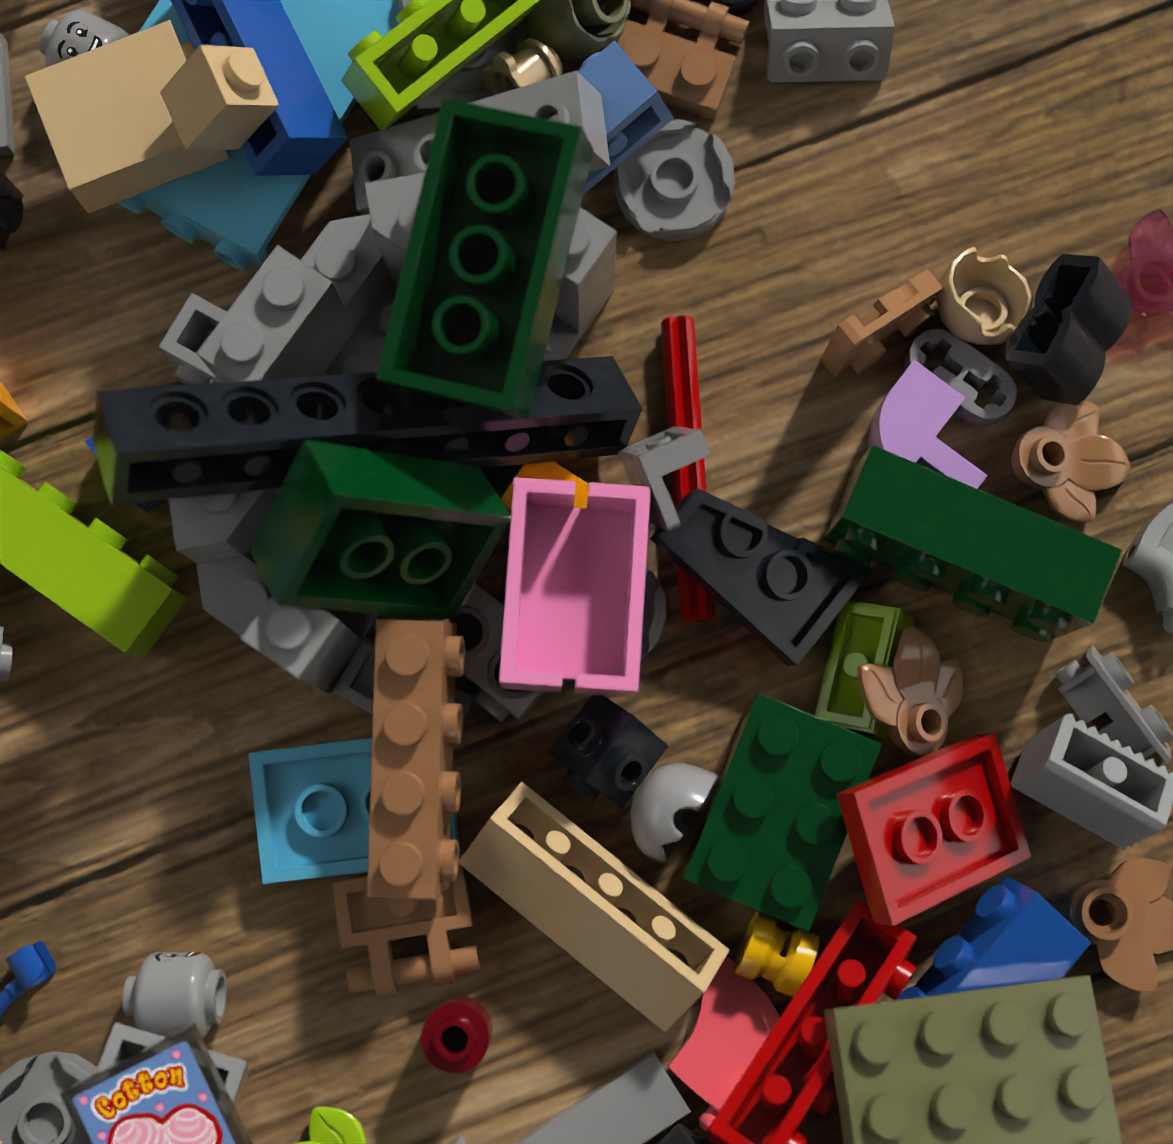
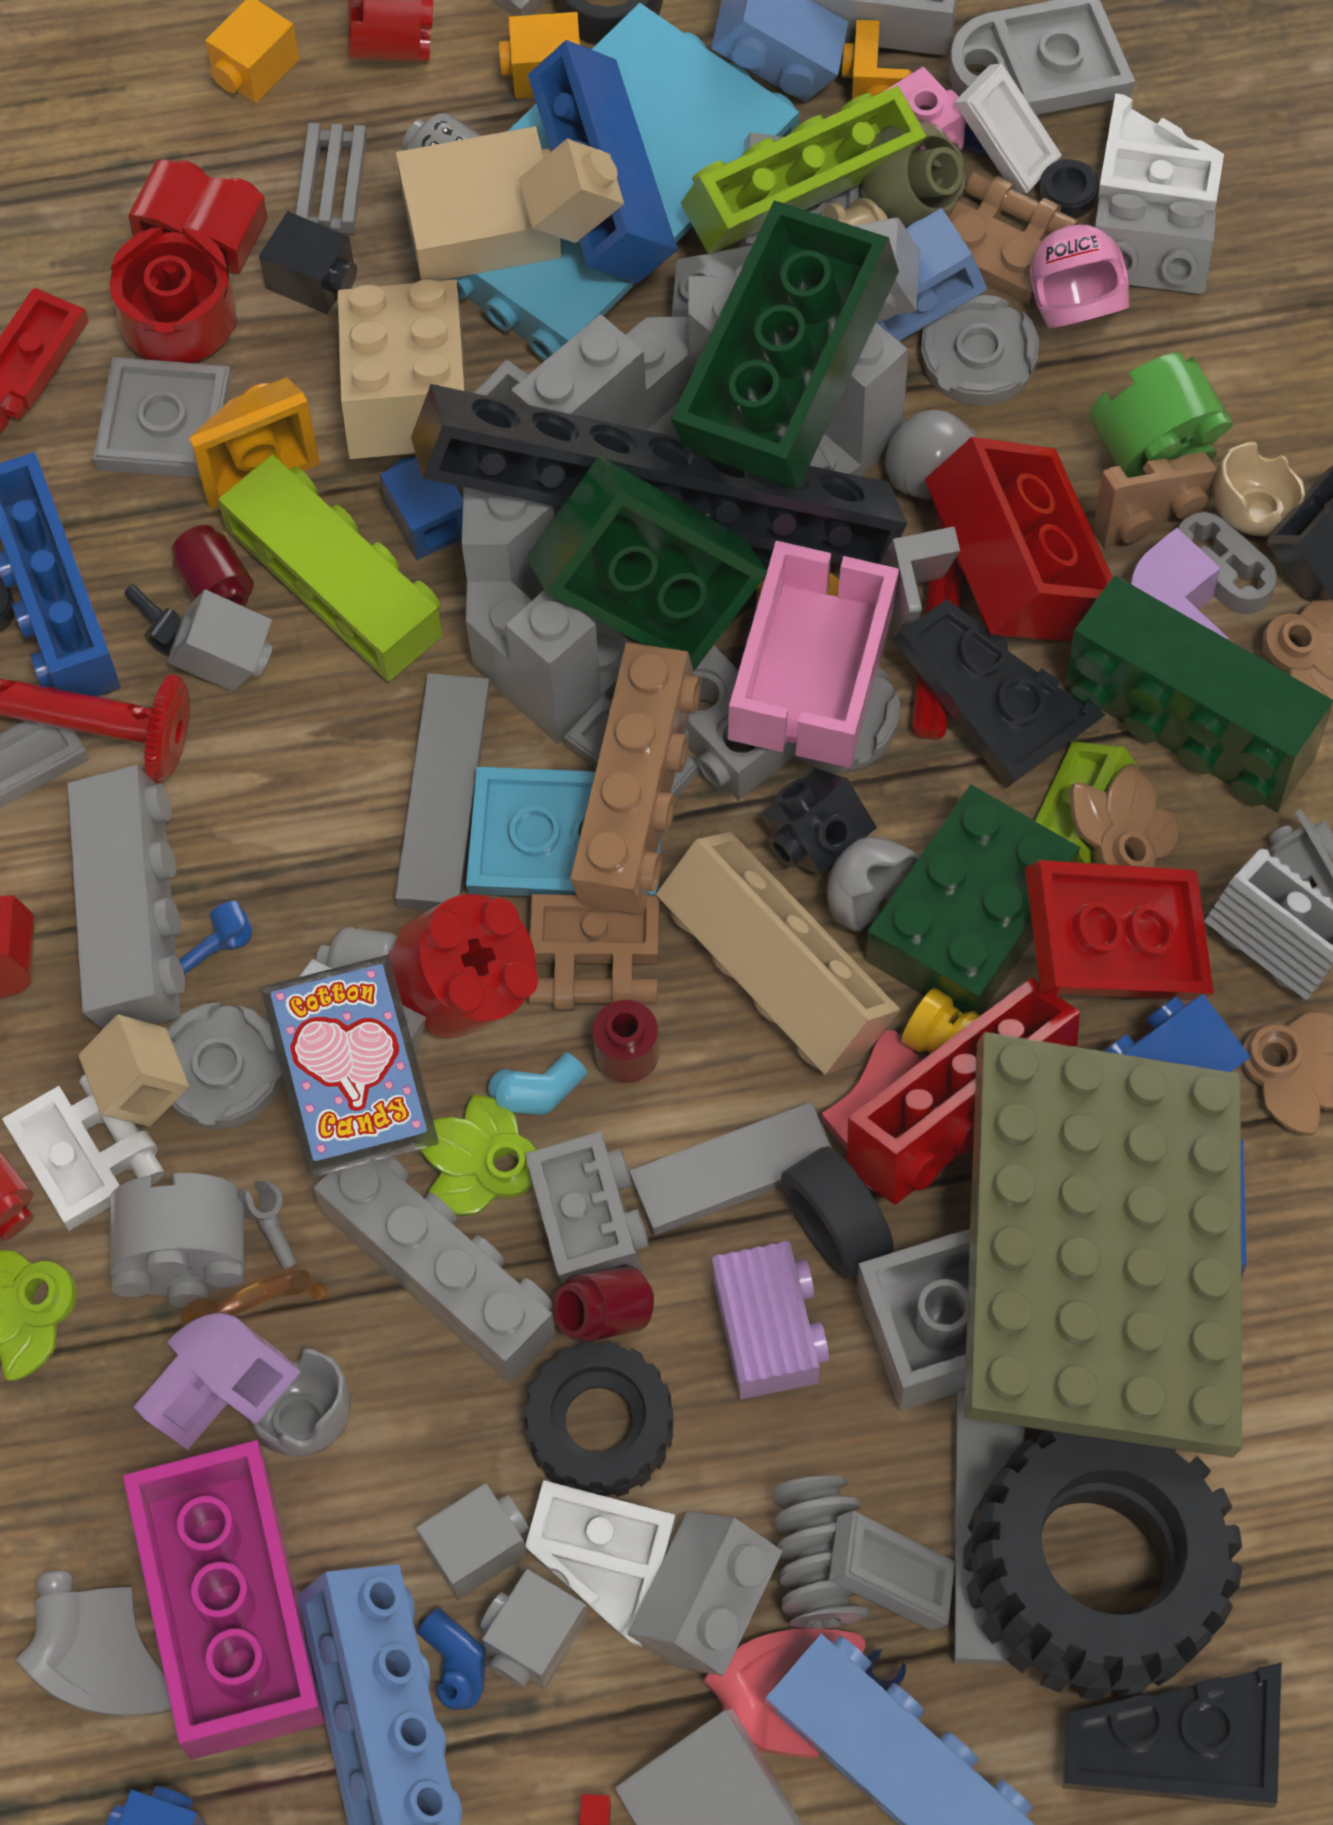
camera: 15 degrees right, 15 degrees down
none -> tan brick [338,279,467,459]
none -> red brick [385,894,539,1038]
none -> light grey tile [395,673,490,910]
none -> medium azure arm [488,1052,588,1115]
none -> light grey hair [884,410,978,500]
none -> red brick [924,437,1112,642]
none -> bright pink helmet [1030,224,1129,328]
none -> bright green brick [1089,352,1233,478]

